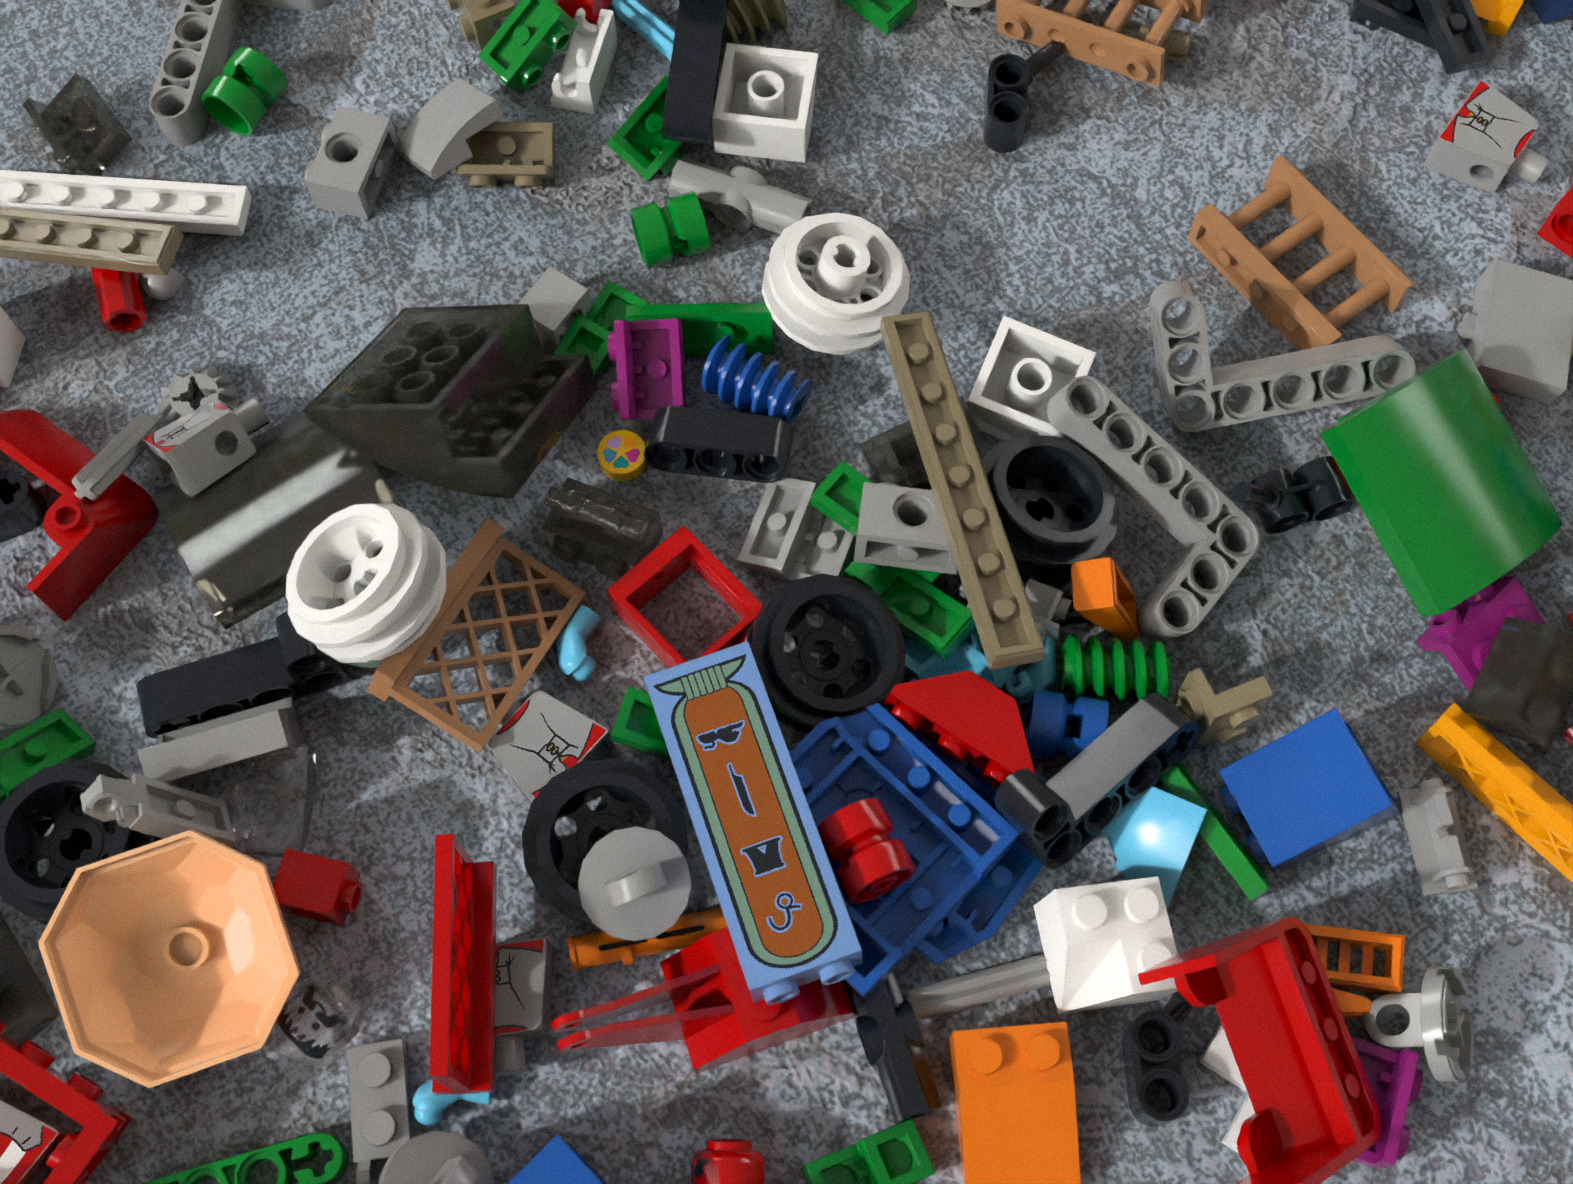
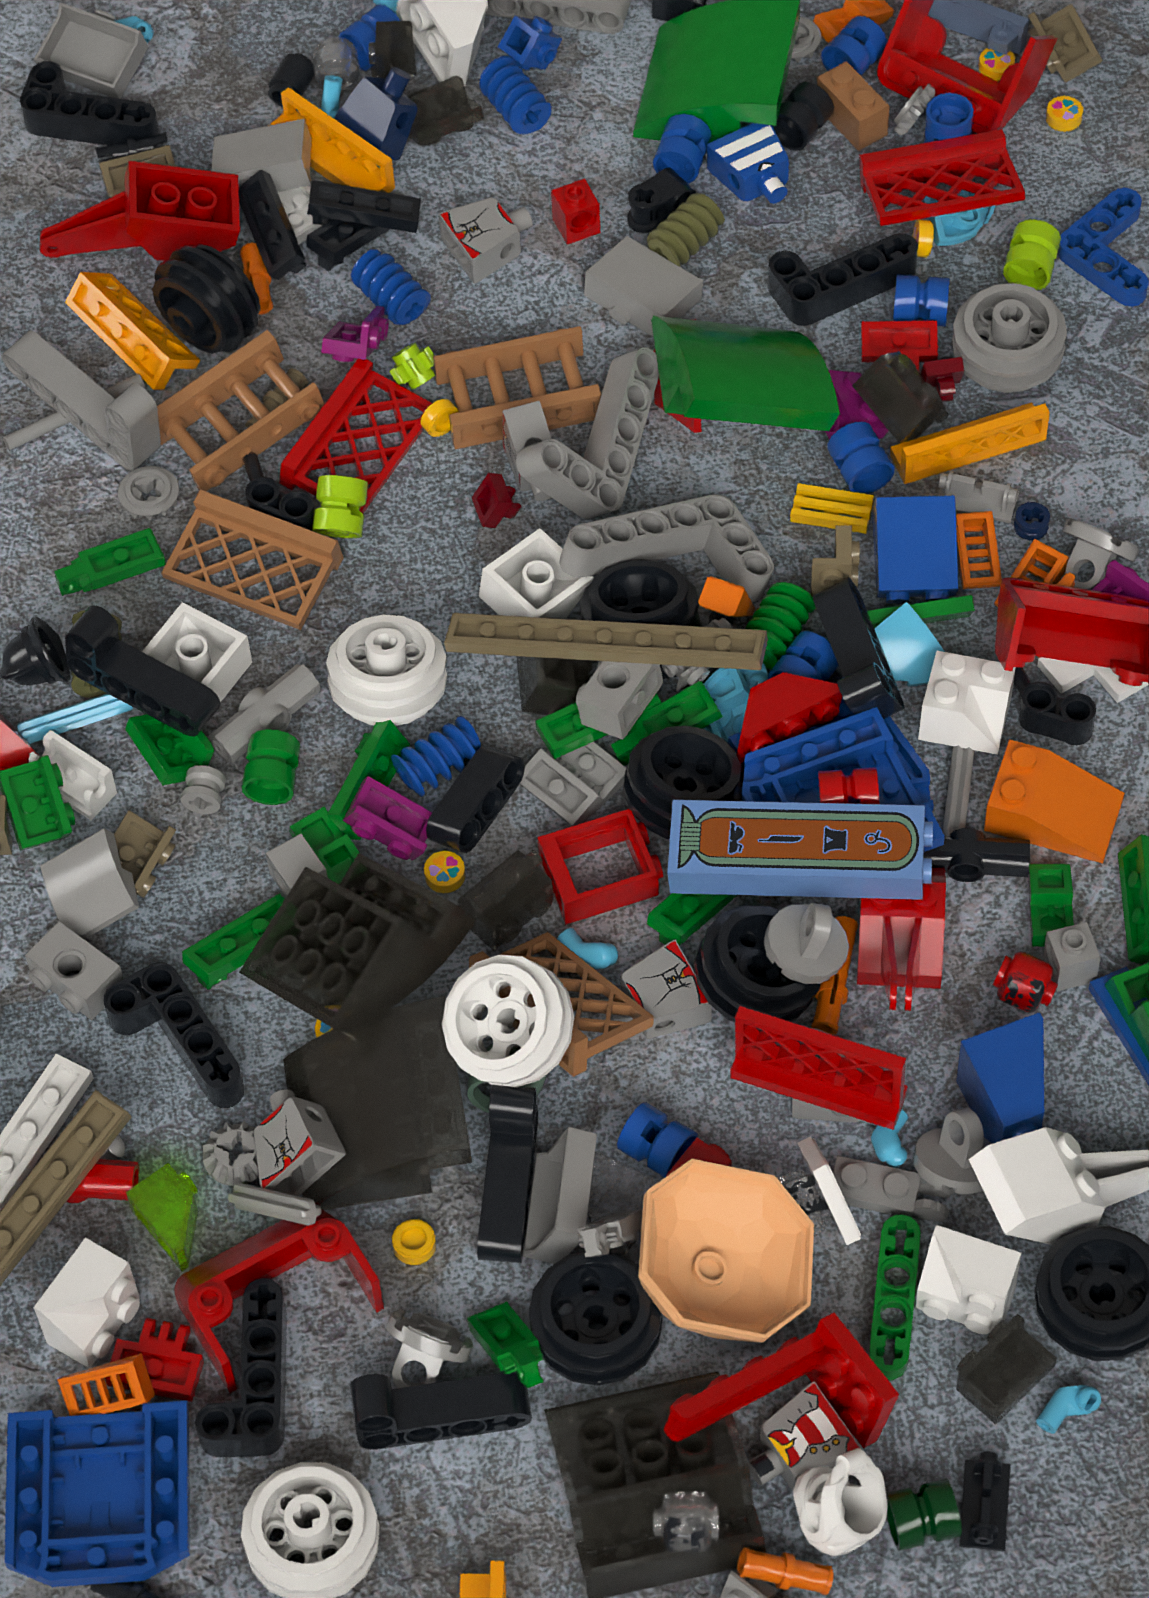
camera: 65 degrees left, 10 degrees down
black beam [1232,456,1356,534] -> none
none -> black beam [103,962,245,1108]
none -> clear neon green slope [126,1163,198,1272]
none -> medium nougat fence [161,489,344,630]
none -> light grey wheel [181,765,226,814]
none -> green hinge [182,894,306,990]
none -> red fence [279,359,433,513]
none -> lime wheel [312,475,368,539]
none -> magenta bracket [321,306,389,362]
none -> blue piece [351,249,431,325]
none -> lime gear [389,342,436,389]
none -> yellow tile [392,1219,436,1265]
none -> yellow tile [421,399,459,437]
none -> dark red tile [471,473,522,528]
none -> light grey torso [502,400,552,501]
none -> blue wheel [617,1102,698,1178]
none -> yellow tile [790,483,874,534]
none -> white tile [797,1136,861,1245]
none -> blue wheel [827,422,895,494]
none -> orange slope [956,511,1002,589]
none -> dark blue bush [1014,502,1050,540]

